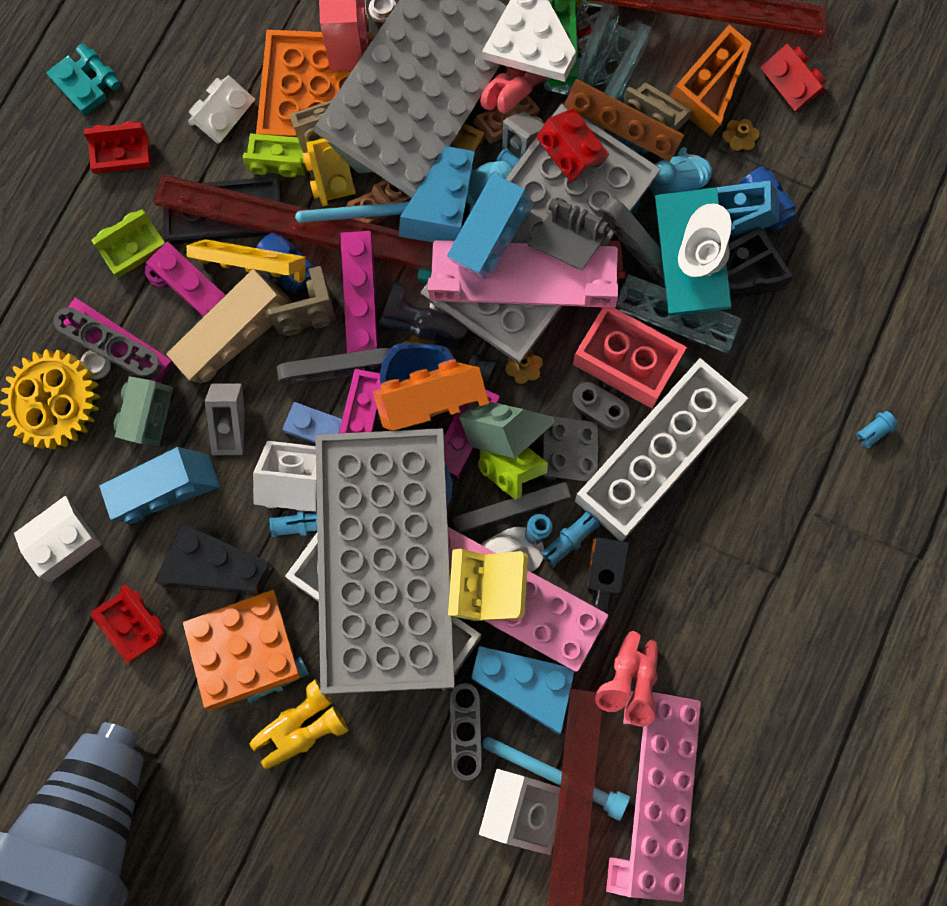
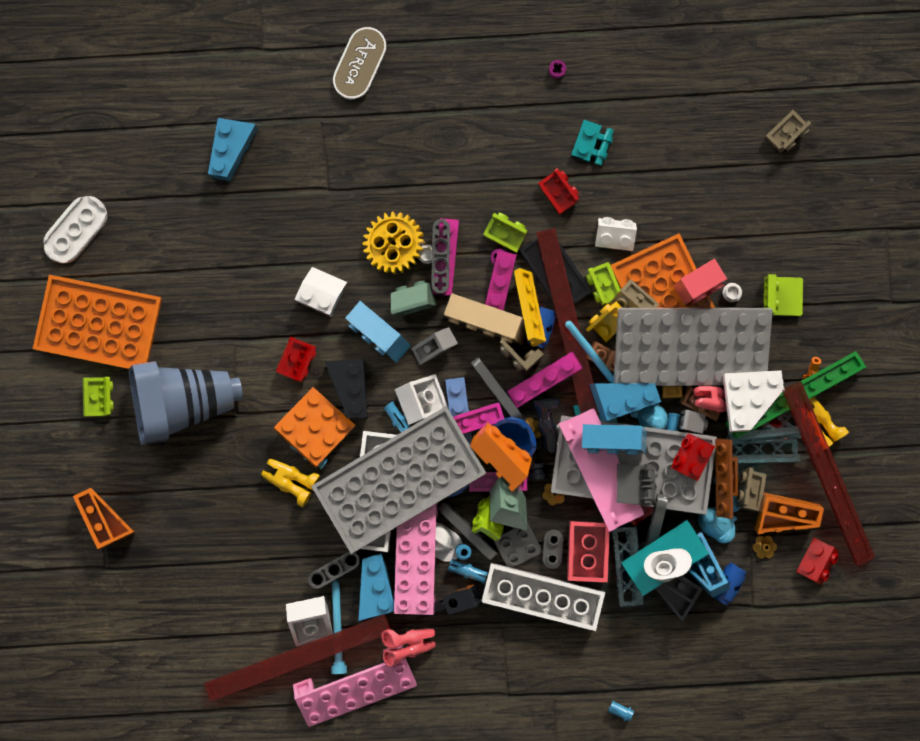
camera: 65 degrees right, 10 degrees up
light yellow bracket [448,549,528,621] -> none

